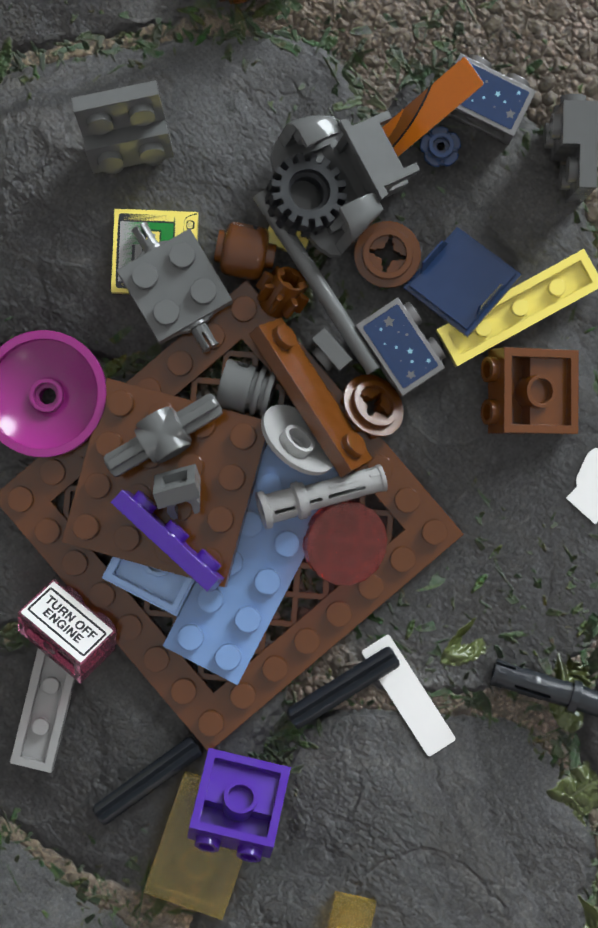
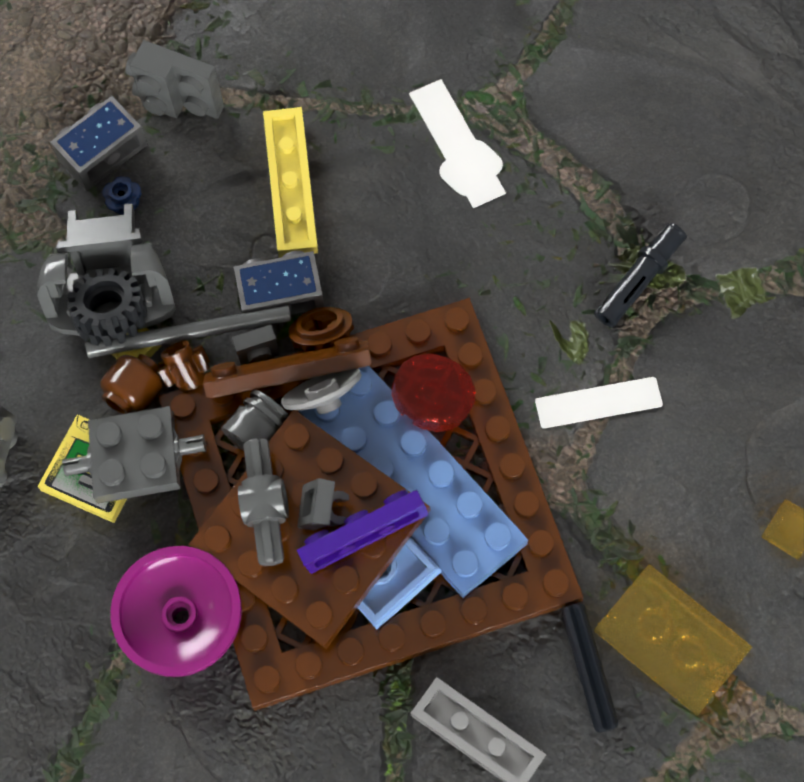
camera: 70 degrees left, 20 degrees down
brick [18,579,116,684] -> none
dark purple plate [187,748,291,863] -> none
light grey pin [255,464,388,530] -> none
black axle [287,647,400,729] -> none
reddish brown gear [354,221,421,288] -> none
orange sticker [382,57,484,157] -> none
dark blue piece [403,227,522,338] -> none
reddish brown plate [481,347,579,434] -> none

